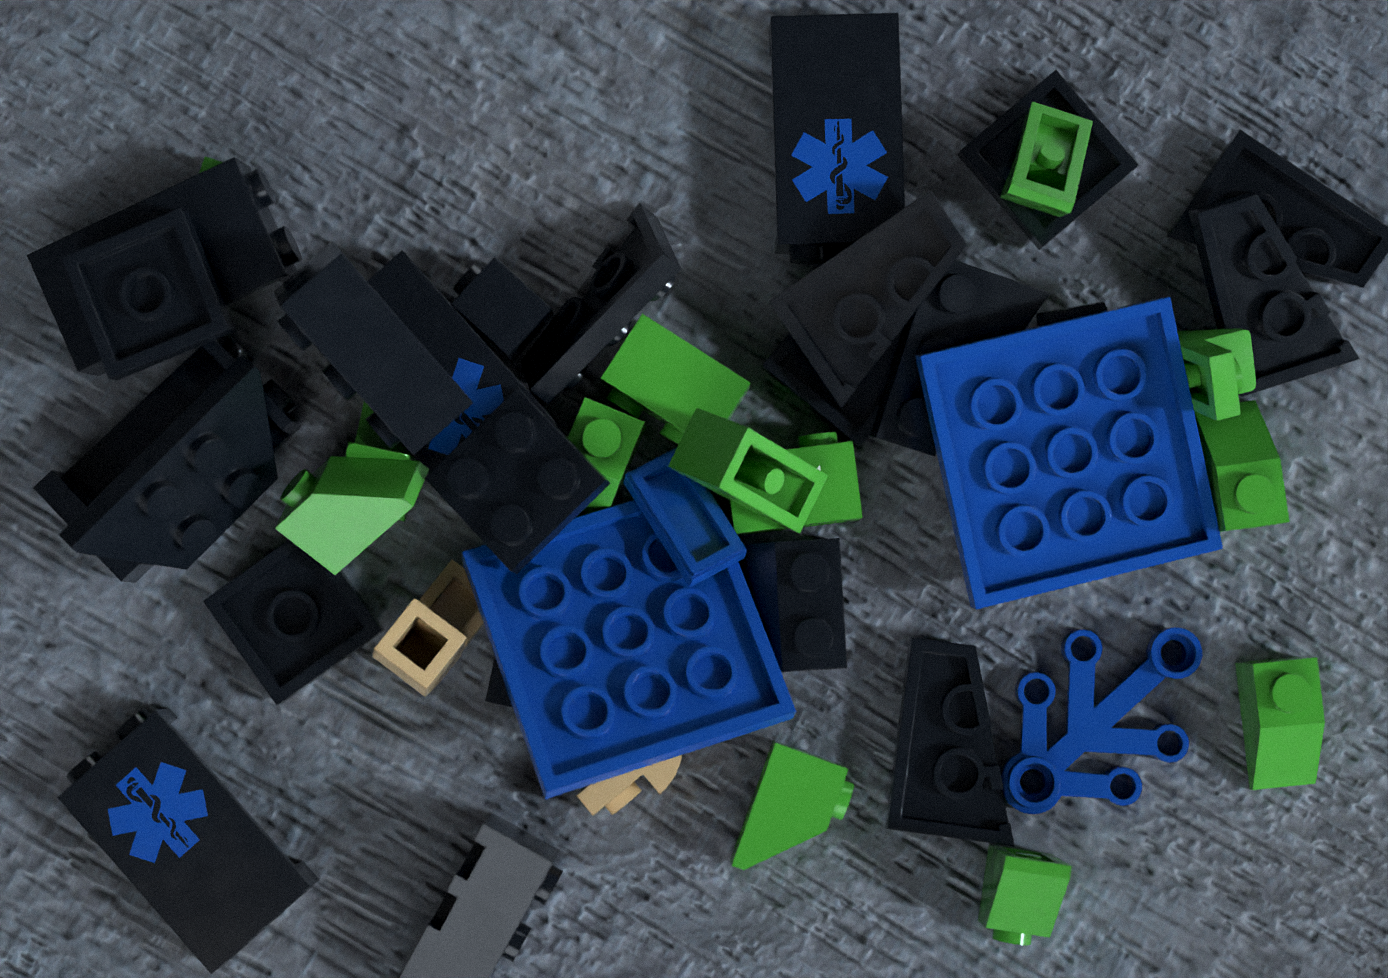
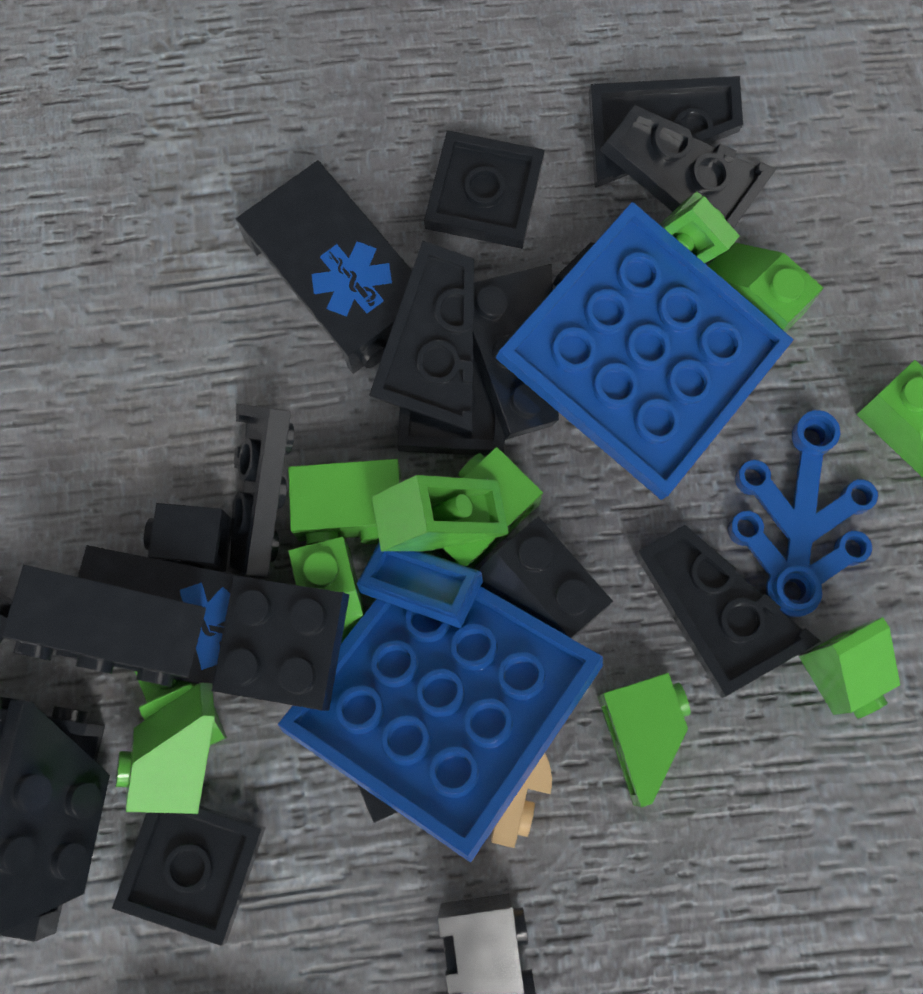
camera: 30 degrees left, 10 degrees down
tan brick [373,559,484,697] -> none
bright green slope [1000,101,1093,217] -> none

